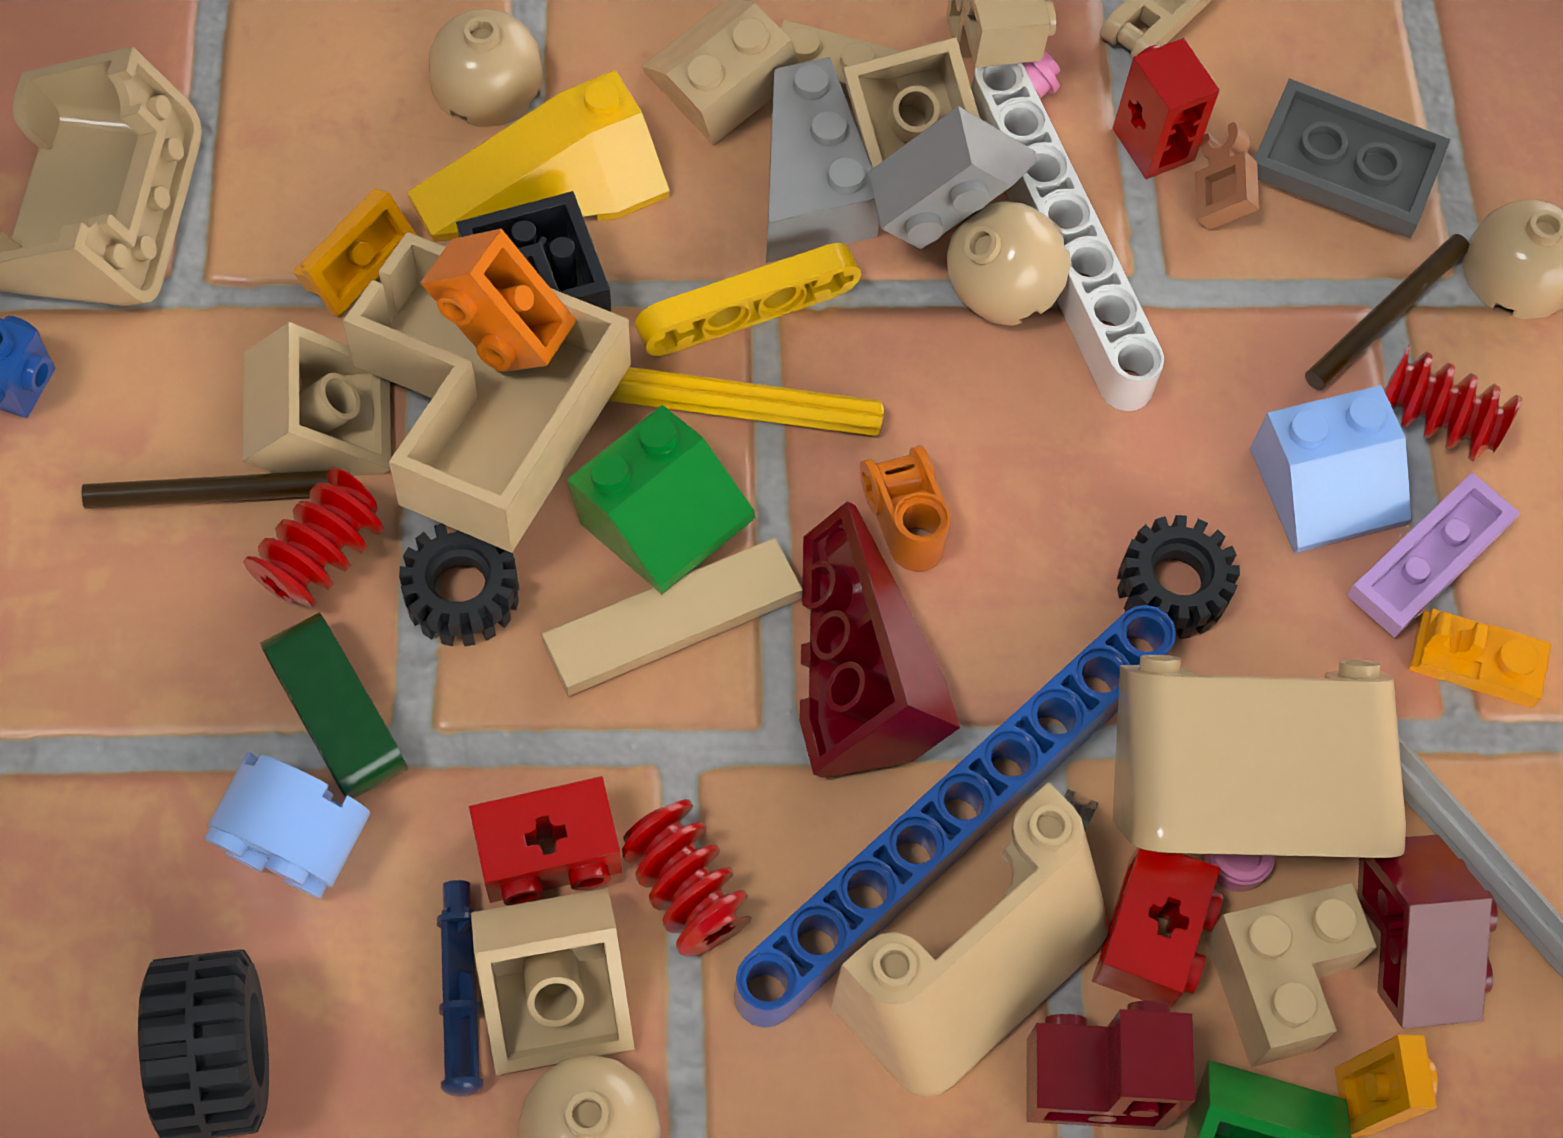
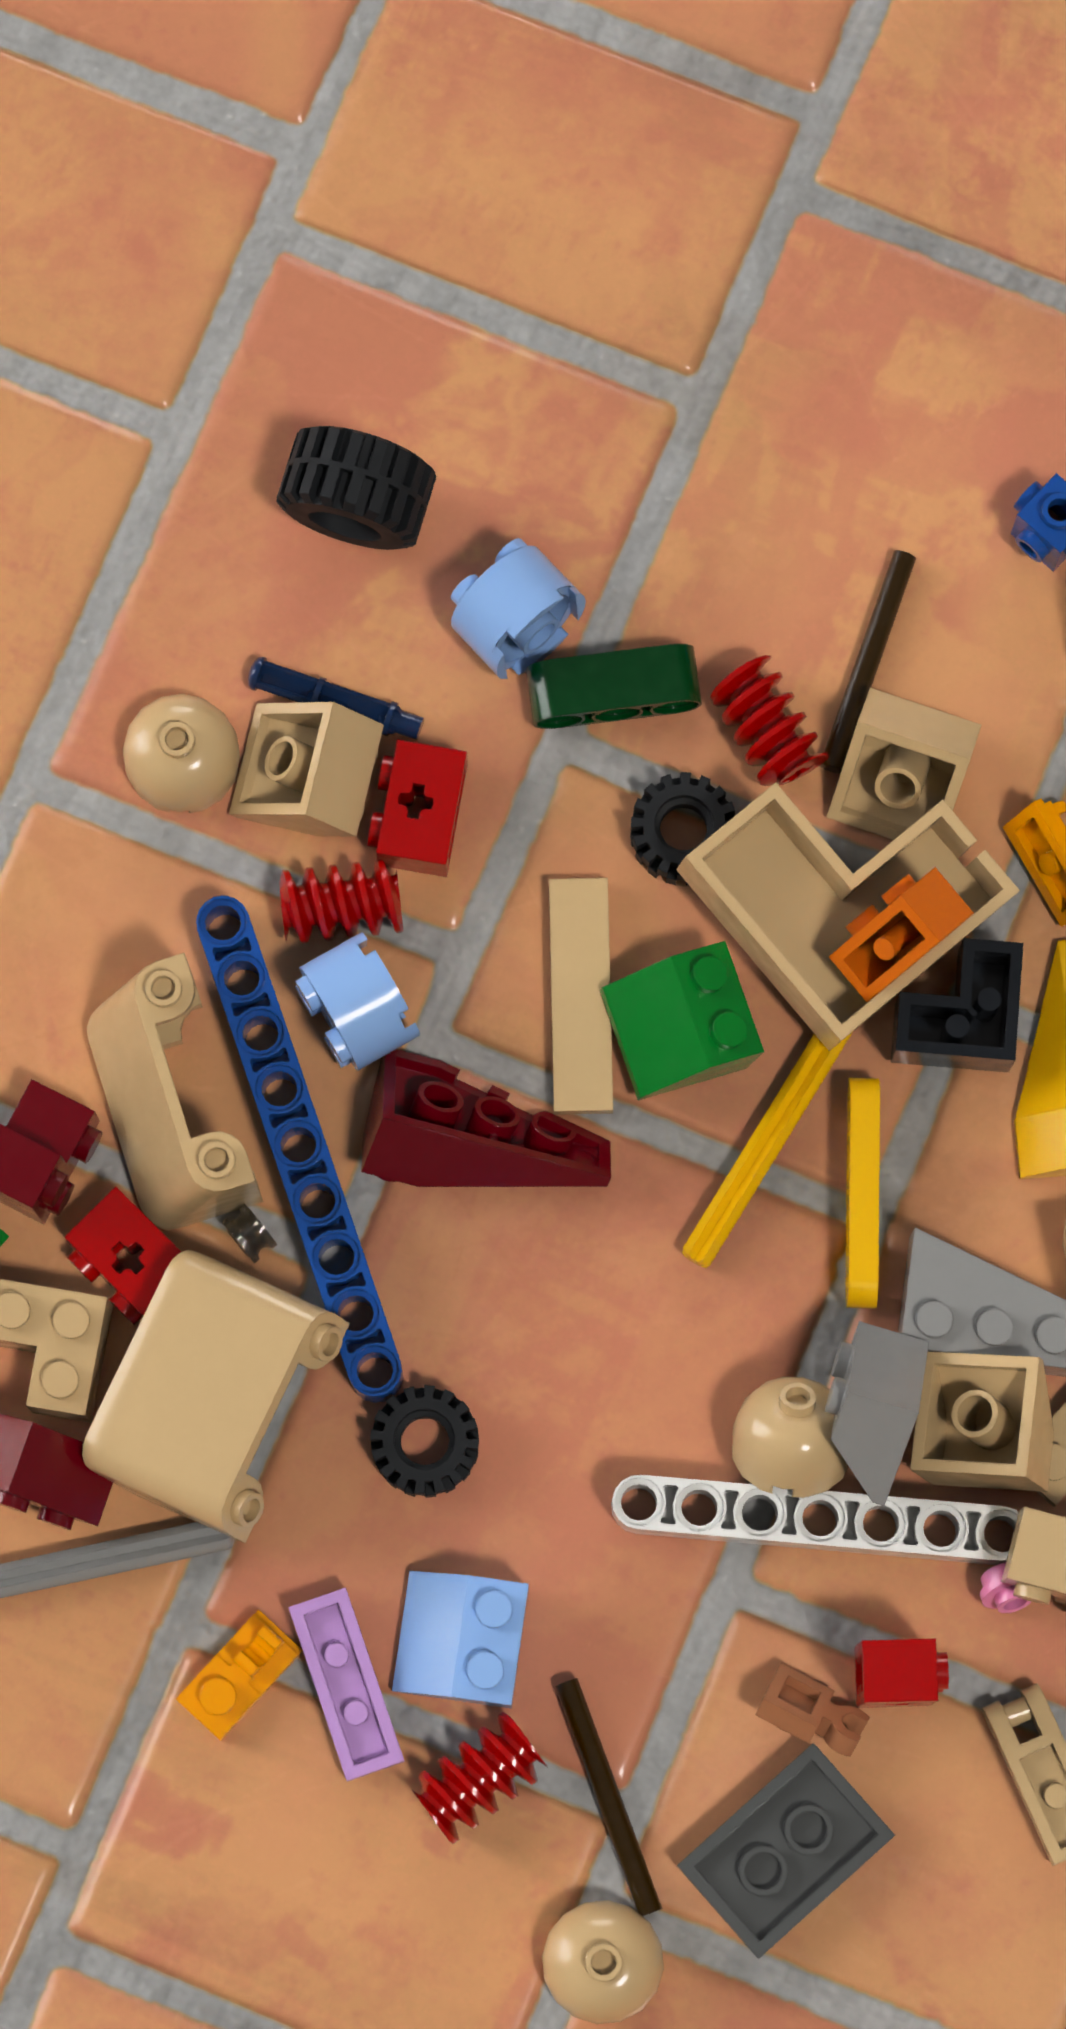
camera: 120 degrees right, 15 degrees up
orange piece [860,445,951,572] -> none
none -> light blue brick [295,932,420,1071]

